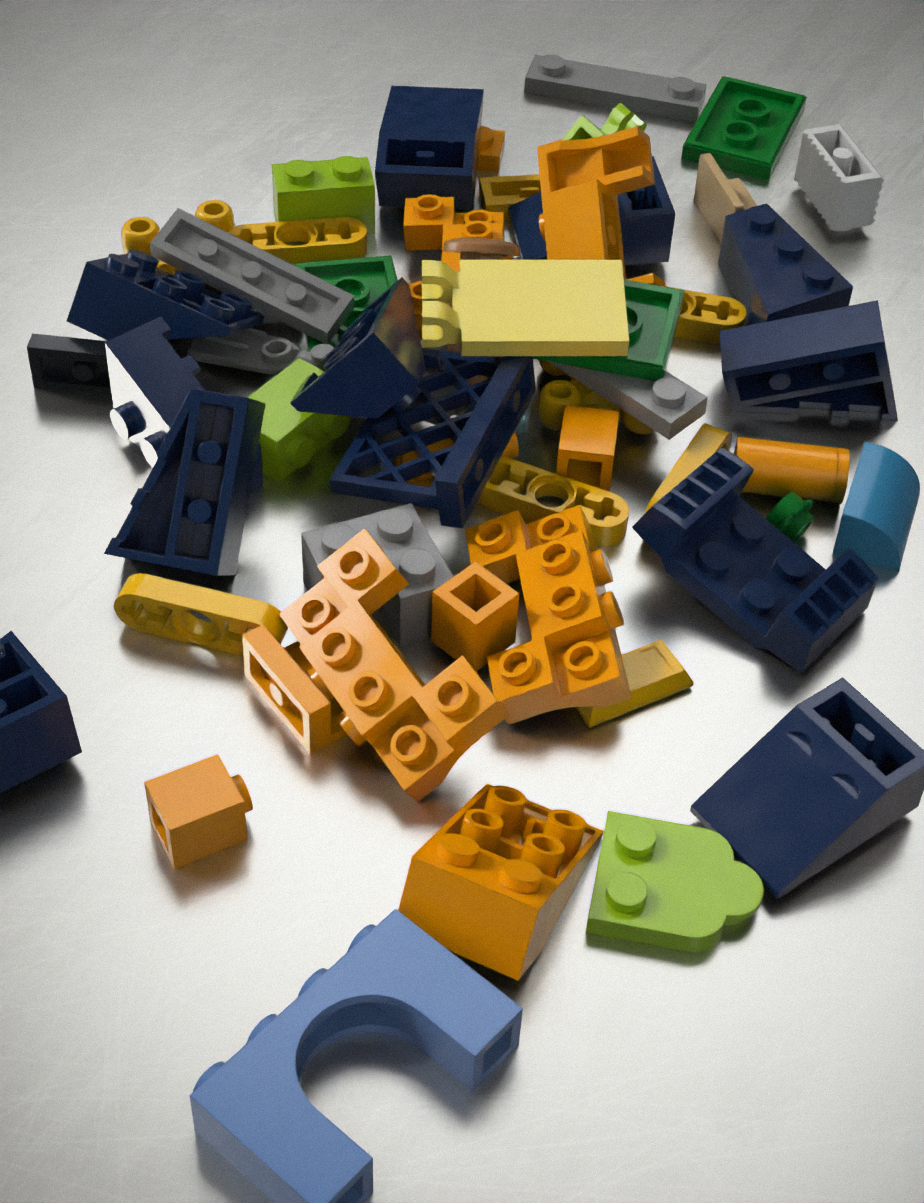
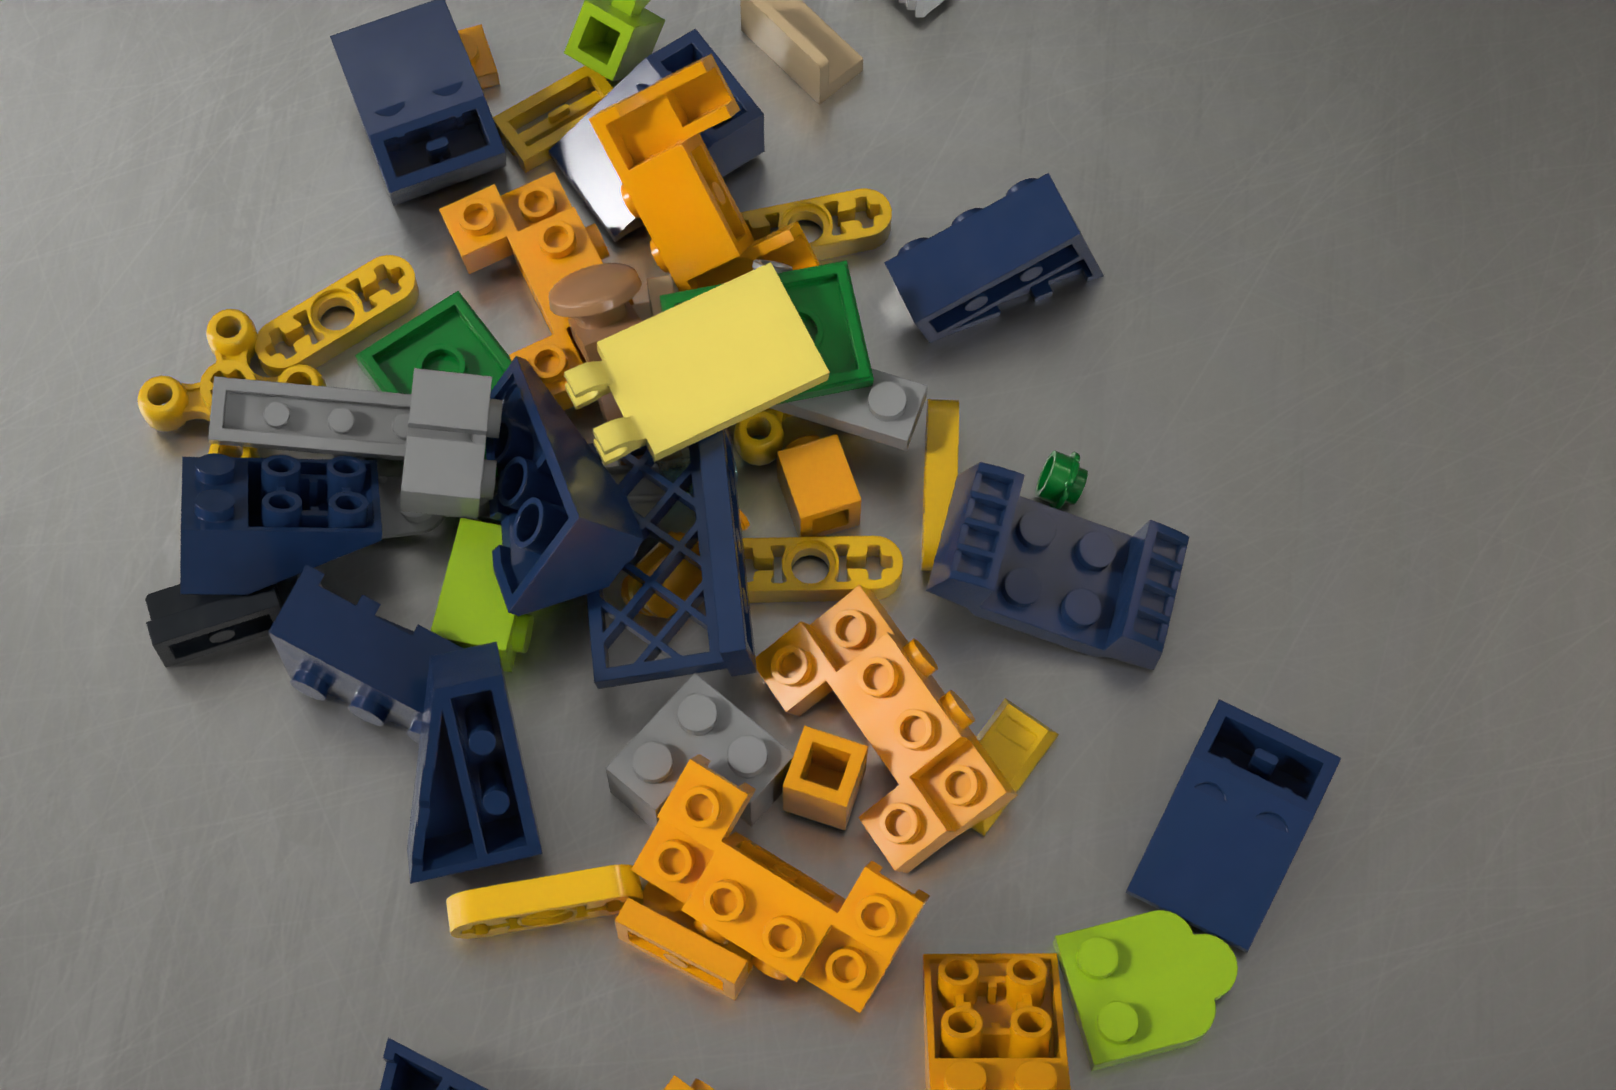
camera: 25 degrees left, 20 degrees up
lime brick [271,156,375,234] -> none
dark blue wedge [718,203,853,326] -> none
light orange pin [734,437,850,504] -> none
dark azure brick [832,441,920,572] -> none
none -> light grey piece [400,368,503,519]

